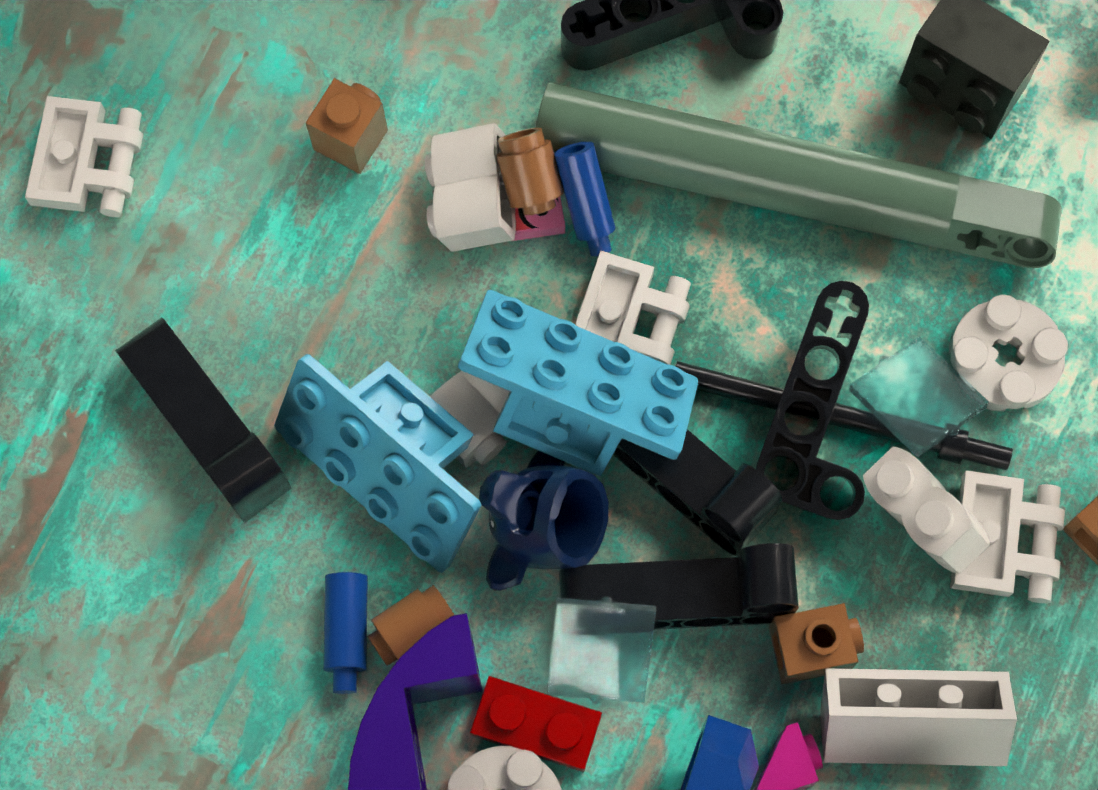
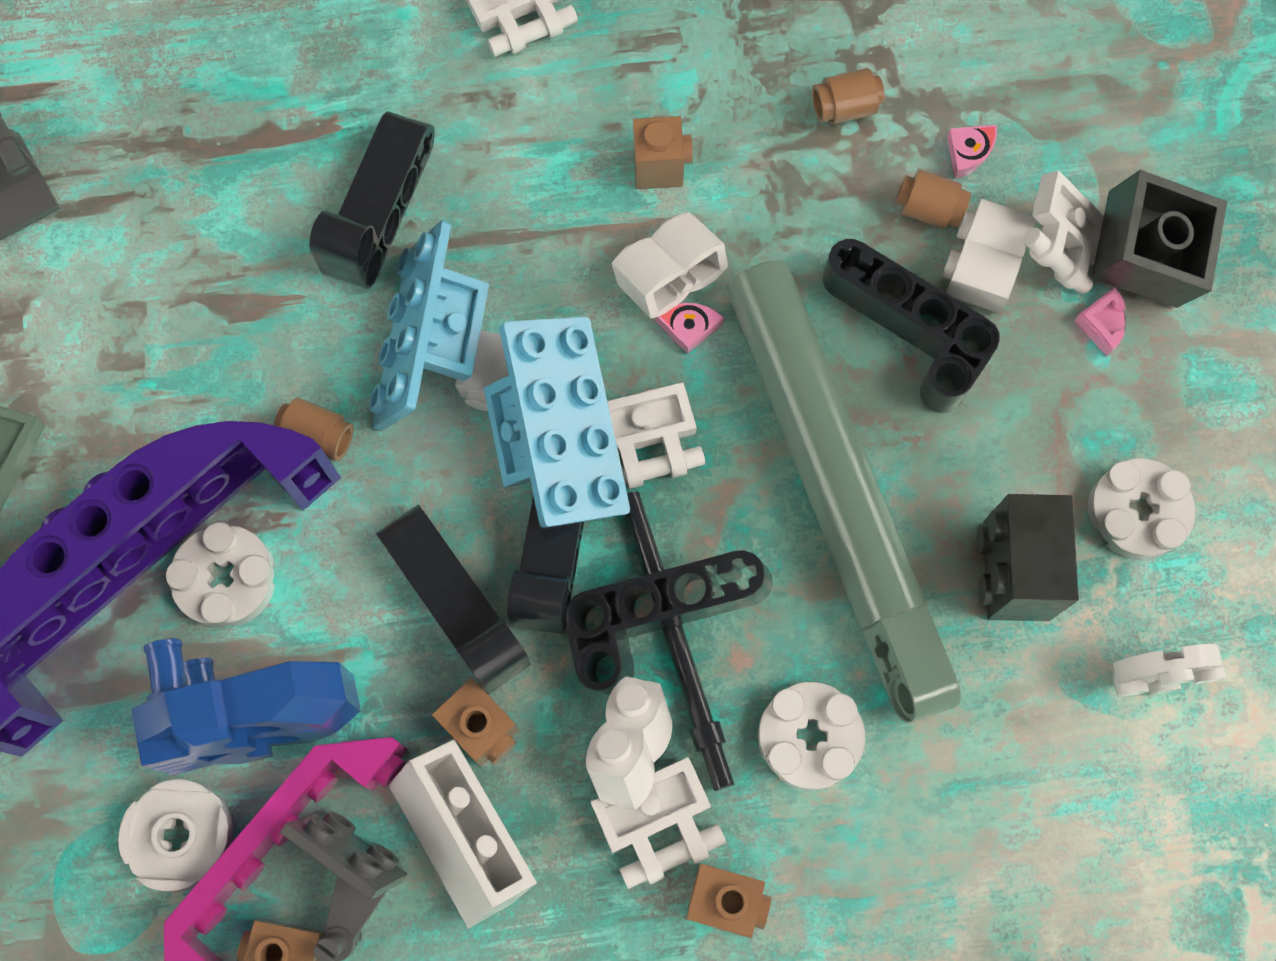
camera: 55 degrees right, 0 degrees up
blue cylinder [323,572,368,694] -> none
red plate [470,676,602,772] -> none
dark blue piece [479,450,609,591] -> none
medium nougat brick [496,128,564,215] -> none
clear light blue piece [547,596,656,704] -> none
blue cylinder [554,142,616,256] -> none
clear light blue piece [849,336,989,458] -> none

